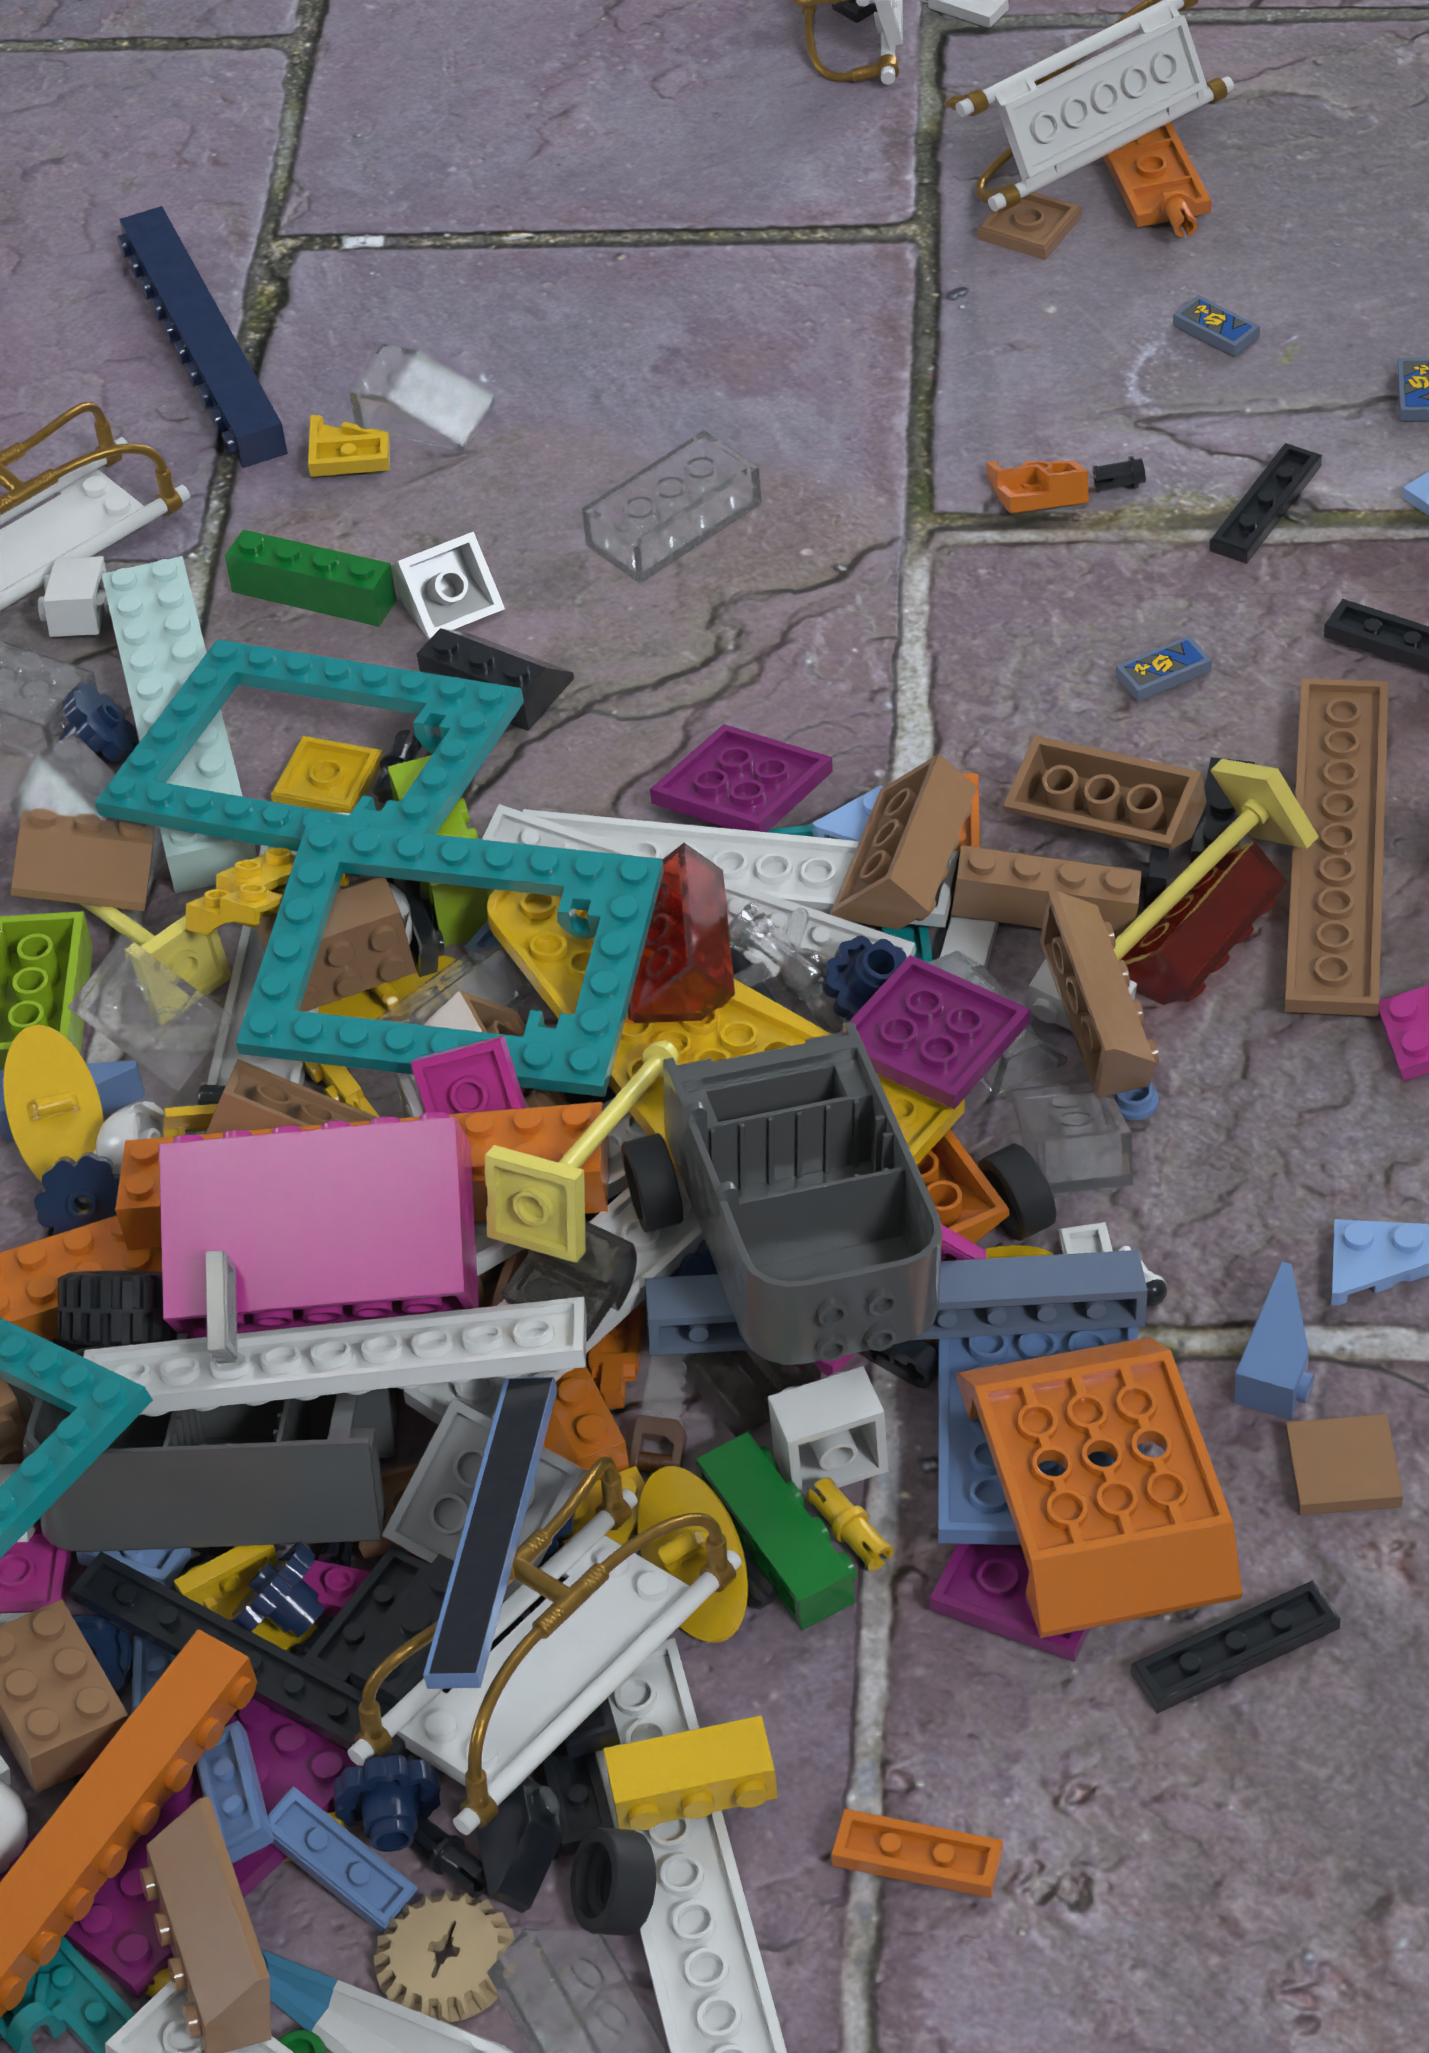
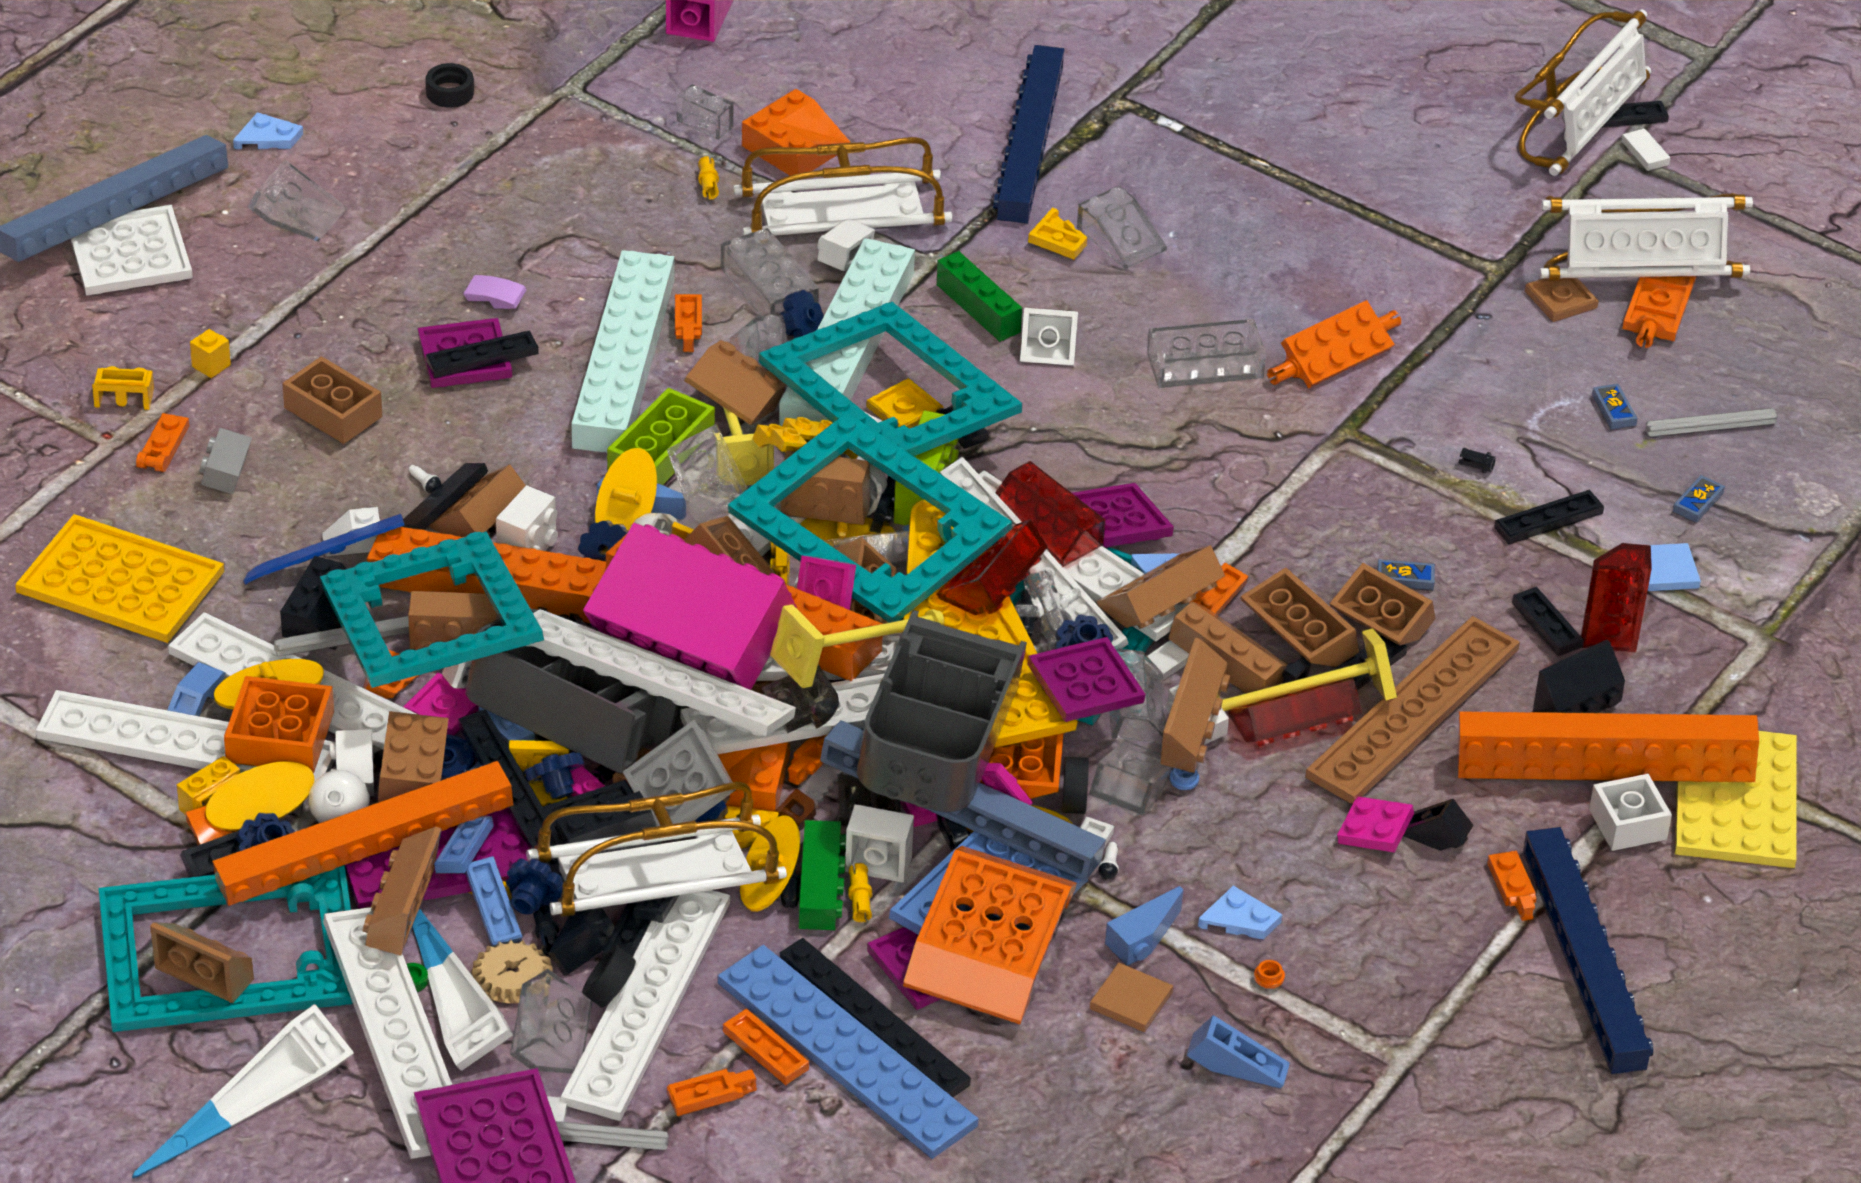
camera: 25 degrees right, 5 degrees down
black tyre [57,1271,178,1346] -> none
light grey tile [206,1250,238,1364] -> none
black slope [417,628,574,731] -> none
black tile [423,1377,558,1689] -> none
yellow brick [603,1715,778,1830] -> none
black tyre [621,1133,683,1232] -> none
orange slope [986,461,1089,513] -> none
black tile [1131,1580,1341,1714] -> none
none -> orange hinge [667,1068,757,1116]
none -> medium blue plate [718,945,978,1159]
none -> black plate [780,937,971,1097]
none -> clear red slope [995,461,1106,567]
none -> orange plate [1267,300,1401,389]
none -> medium nougat slope [1329,563,1436,645]
none -> light grey axle [1645,408,1777,437]

